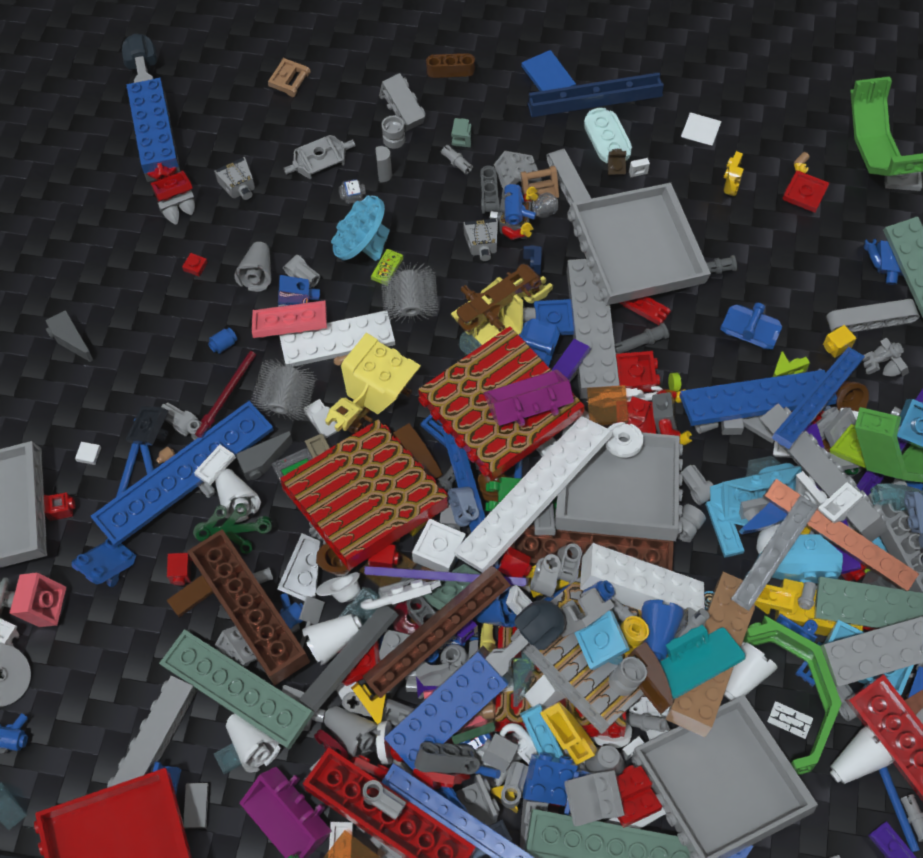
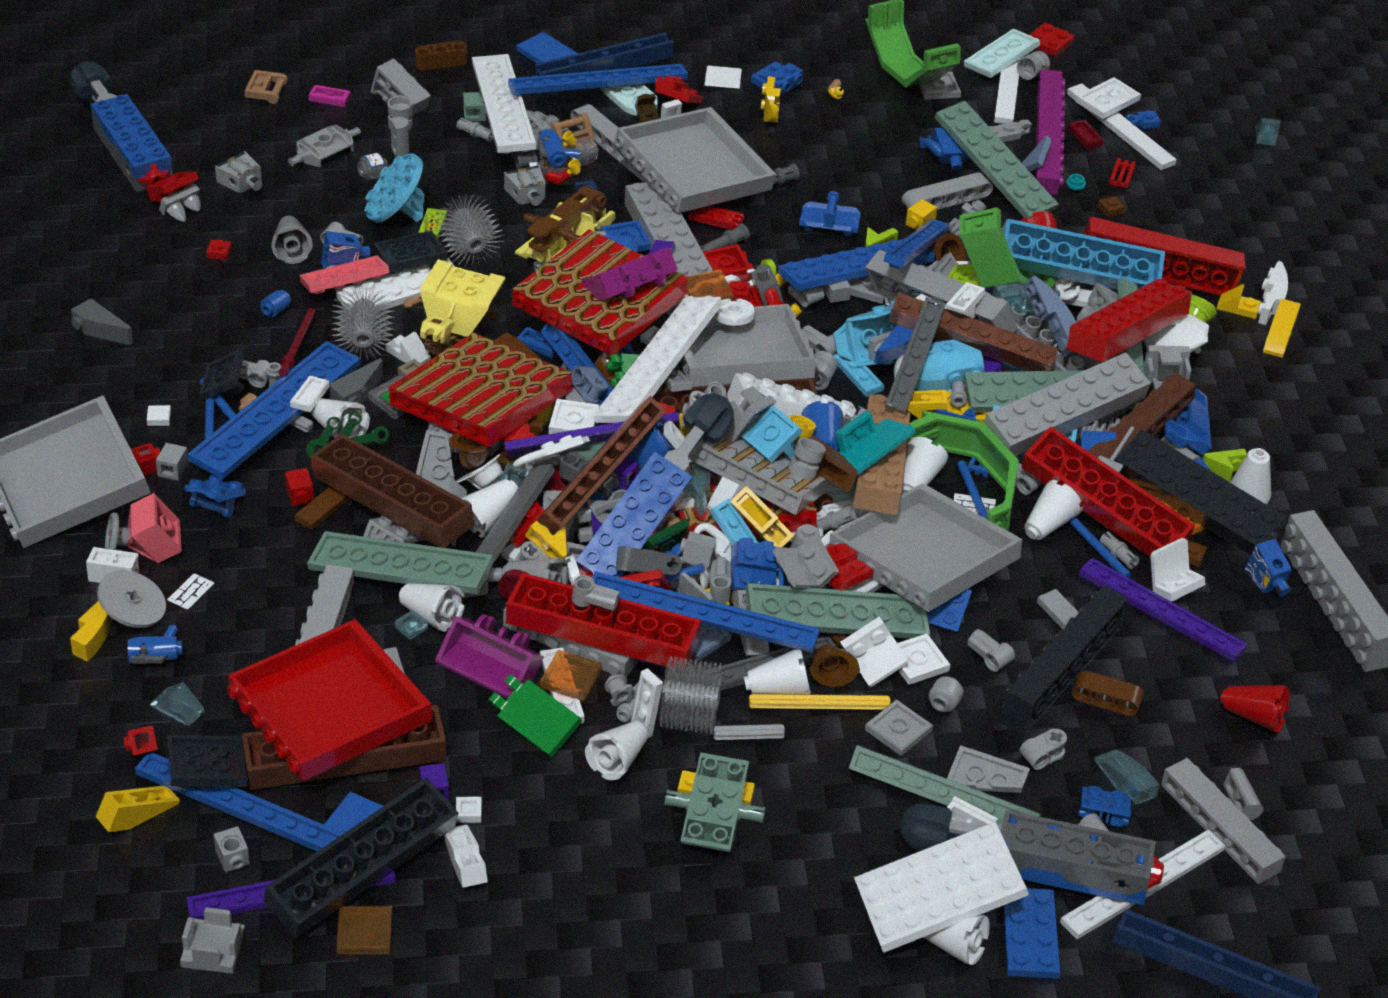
camera: 20 degrees left, 20 degrees down
red plate [782,170,829,213] -> none
none -> light grey brick [156,443,189,481]
none -> white sticker [167,574,214,610]
none -> dark pink tile [309,85,351,107]
none -> black plate [374,230,448,273]
none -> white plate [472,54,536,154]
none -> blue plate [508,64,688,95]
none -> reddish brown plate [528,415,543,437]
none -> red plate [655,75,703,103]
none -> blue plate [751,61,803,96]
none -> blue bar [957,461,987,519]

